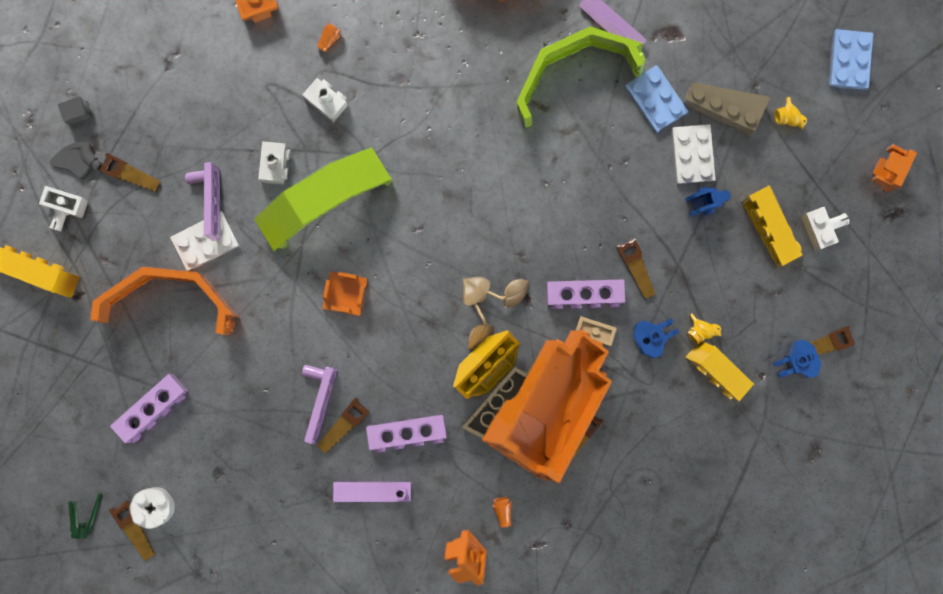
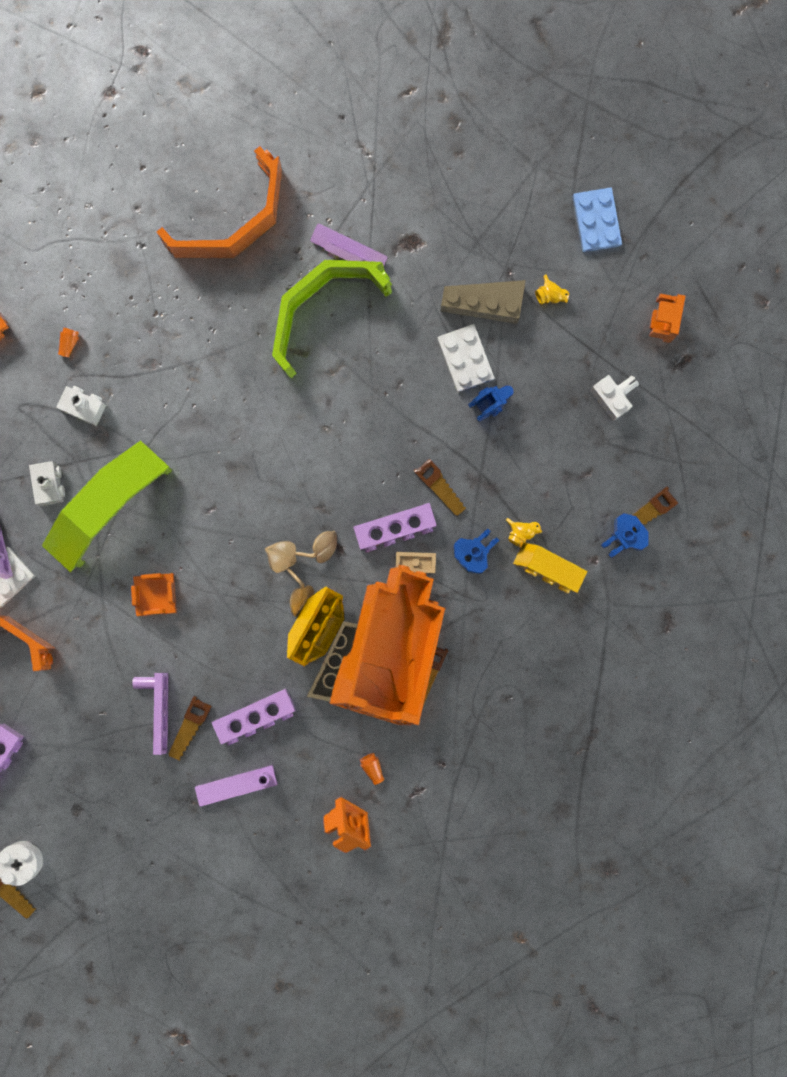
camera: 10 degrees left, 0 degrees up
light blue plate [625,65,688,133] -> none
yellow wedge [741,185,802,268] -> none

